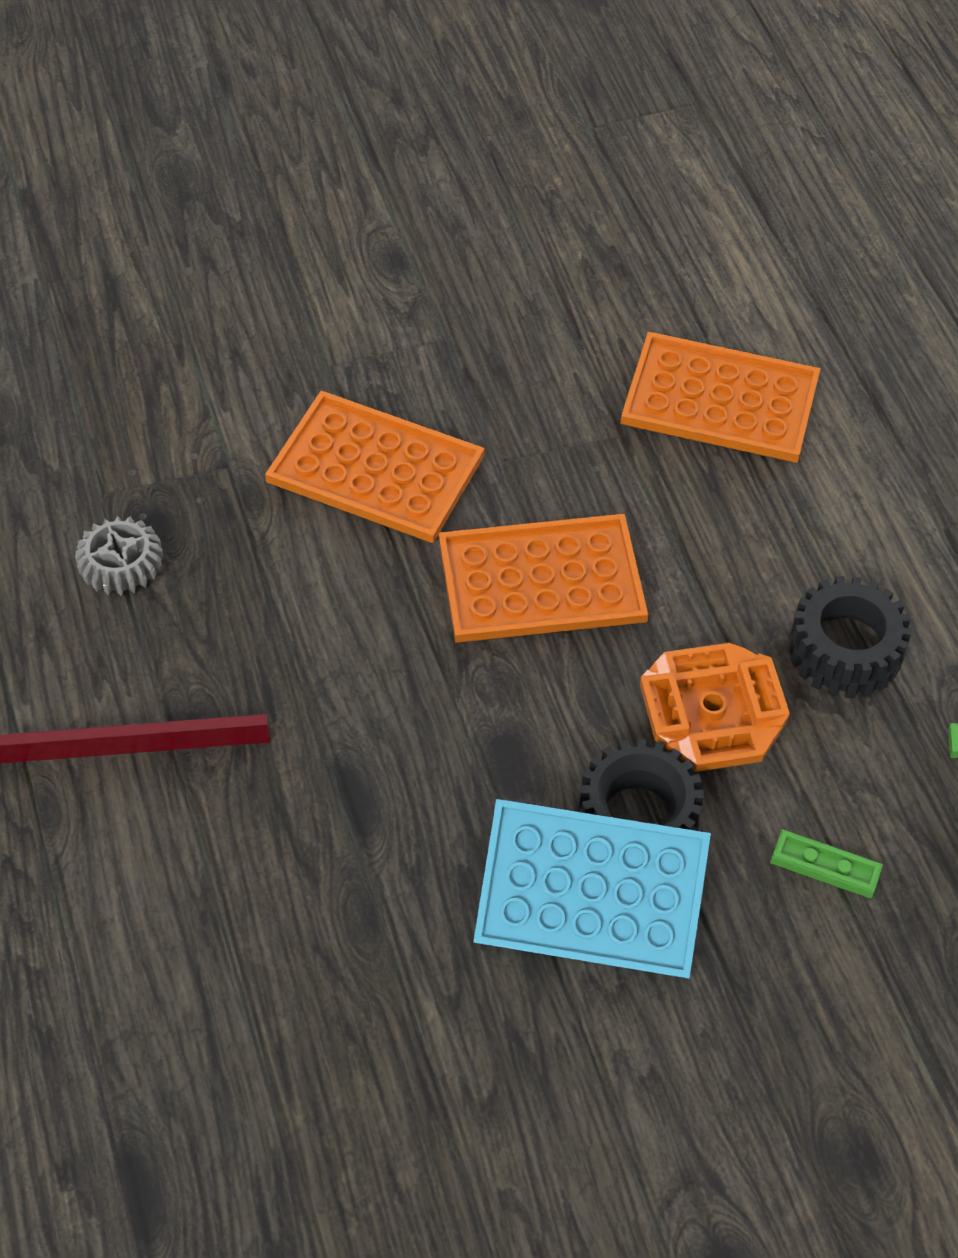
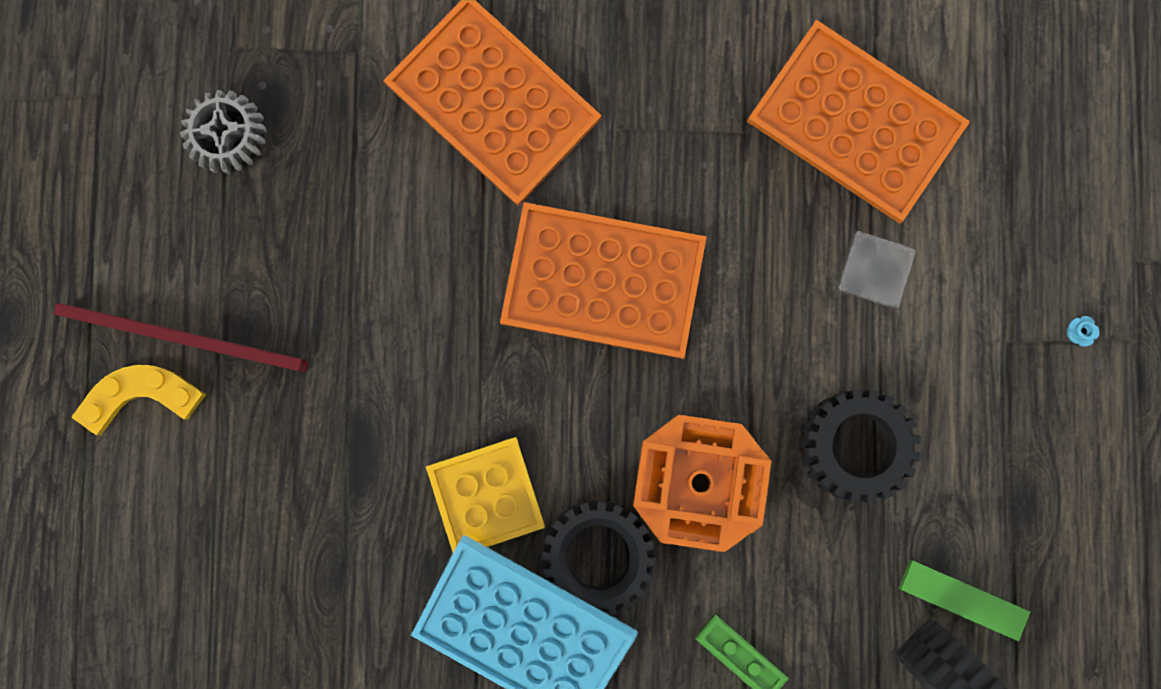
camera: 20 degrees right, 30 degrees up
none -> yellow plate [71,365,206,435]
none -> yellow plate [426,437,545,553]
none -> clear tile [837,231,916,309]

